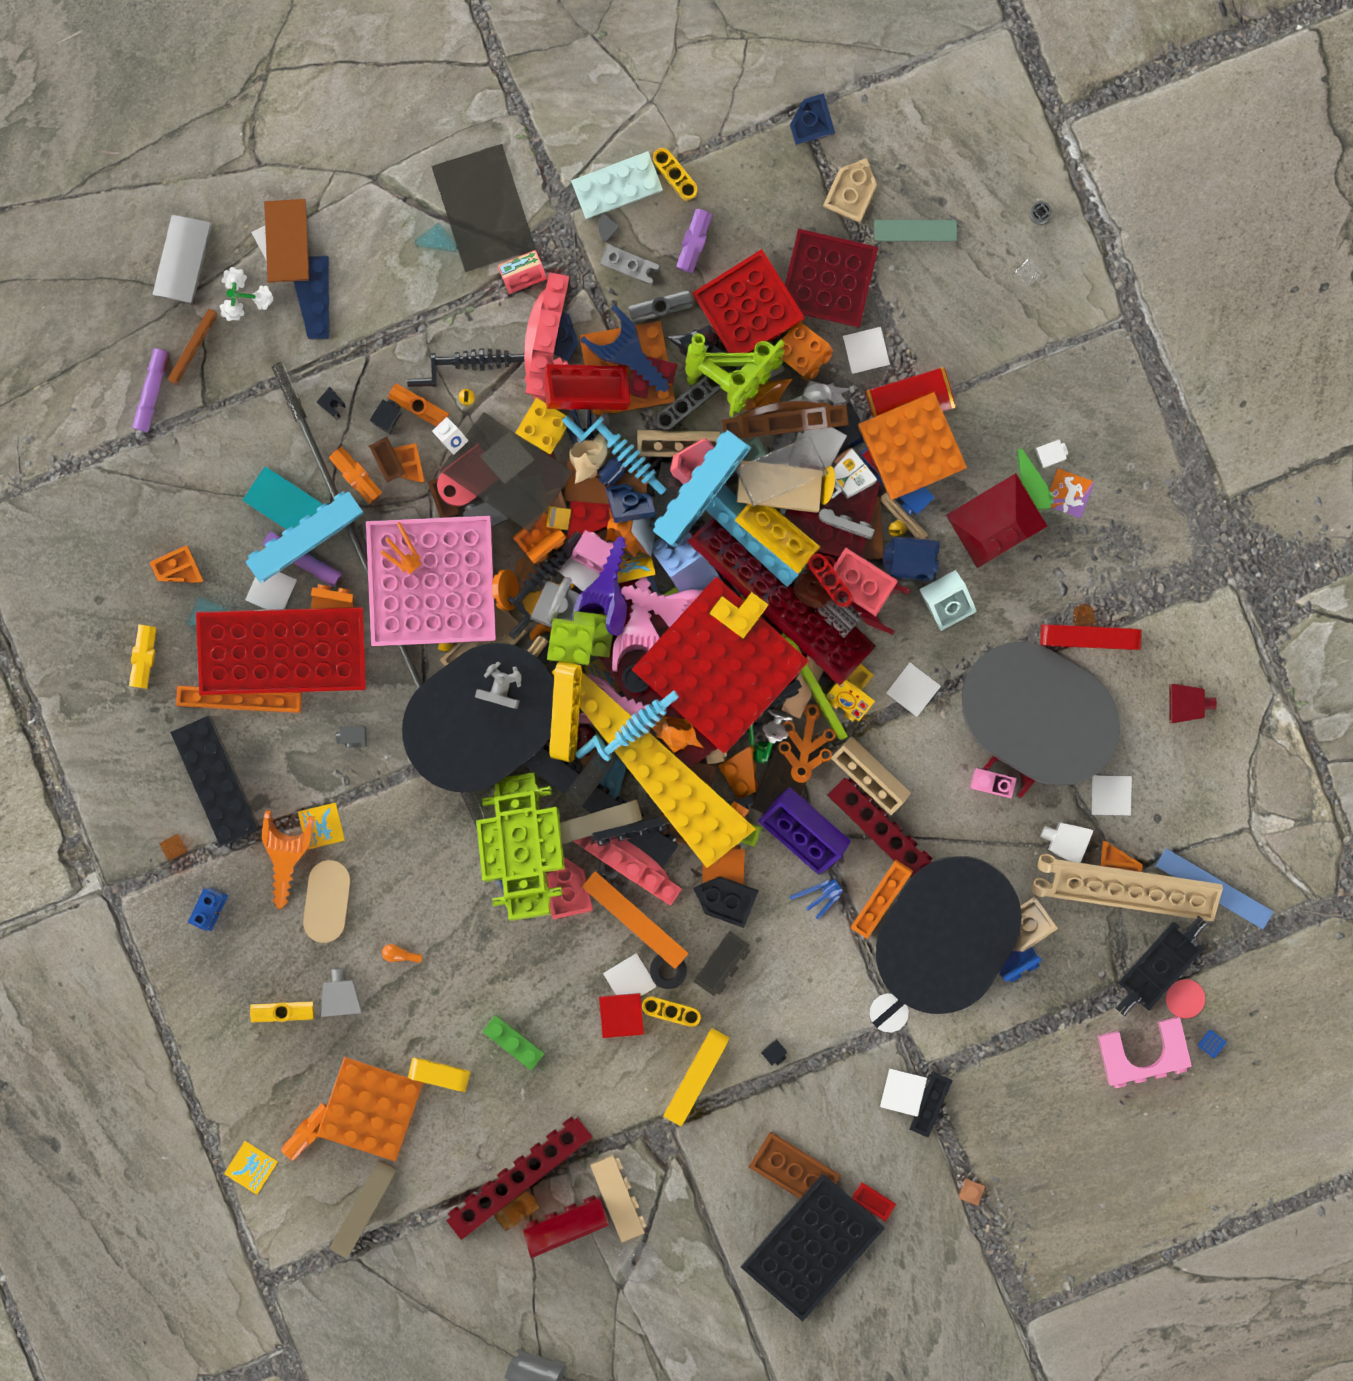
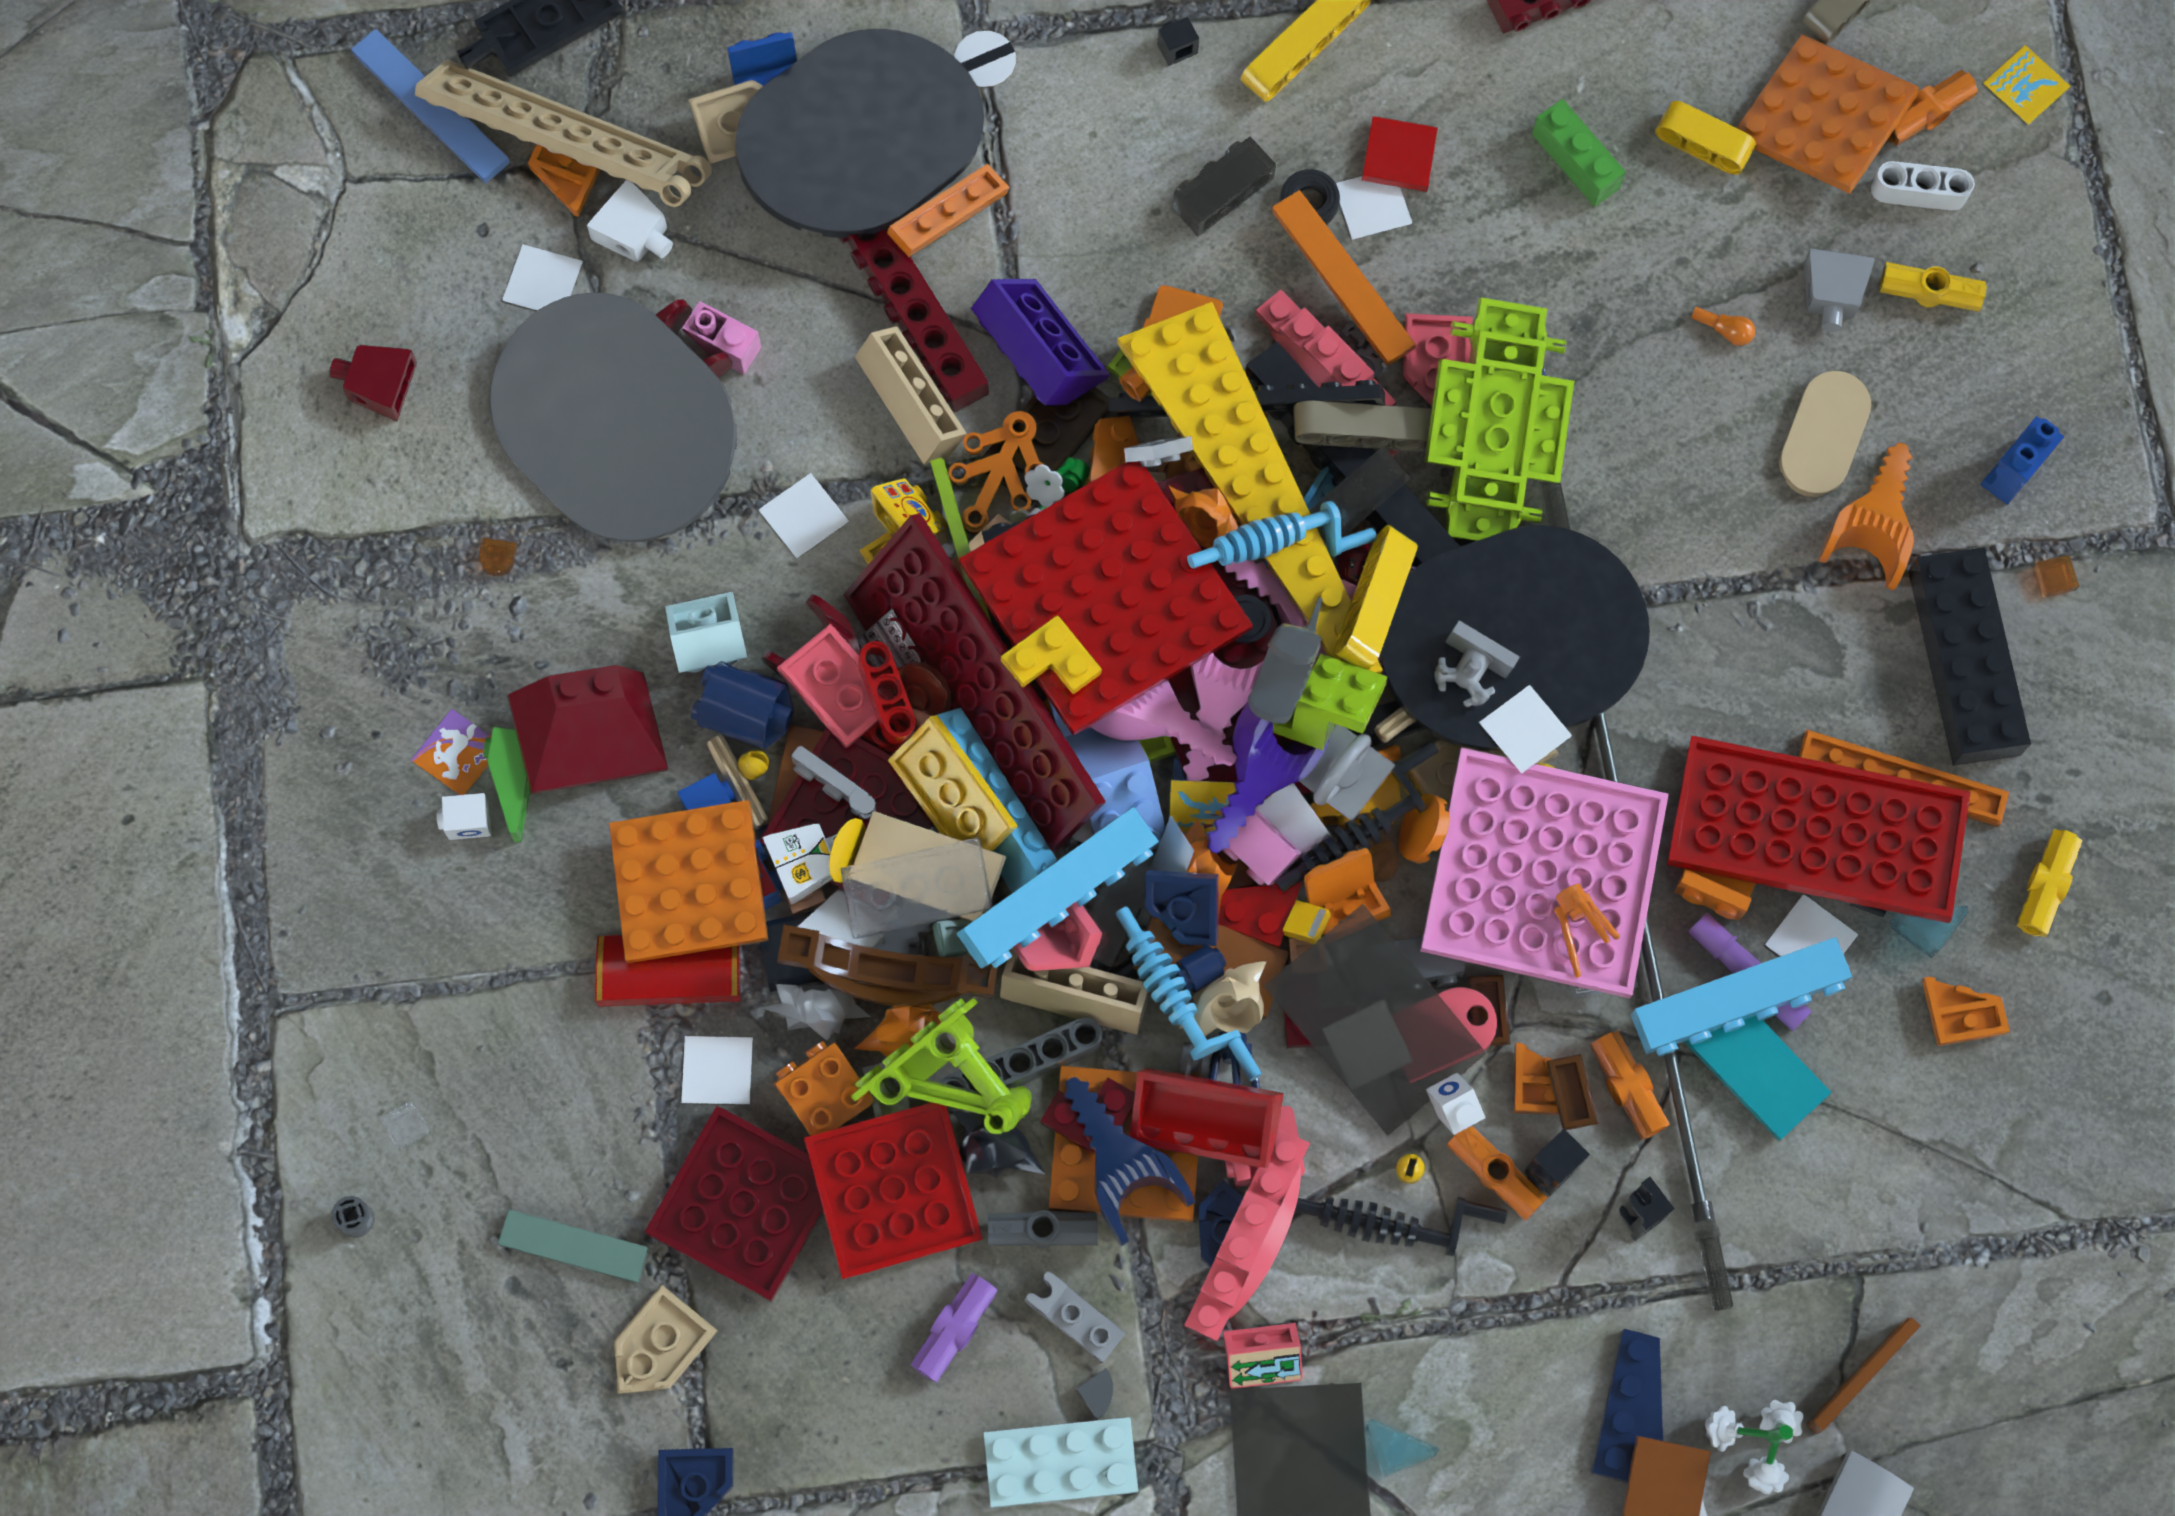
camera: 165 degrees left, 15 degrees down
medium lavender piece [132,348,169,432] -> none
yellow sticker [298,802,345,850] -> none
dark grey brick [336,726,367,748] -> none
yellow plate [515,398,567,455] -> none
yellow beam [642,996,701,1027] -> none
yellow beam [653,148,697,201] -> none
black tile [693,876,759,928] -> none
blue plant [790,879,843,919] -> none
red beam [1040,624,1142,650] -> none
none -> light grey plate [1124,436,1193,467]
none -> dark grey animal [1248,597,1323,724]
none -> white sticker [1479,685,1572,774]
none -> white beam [1871,161,1975,211]

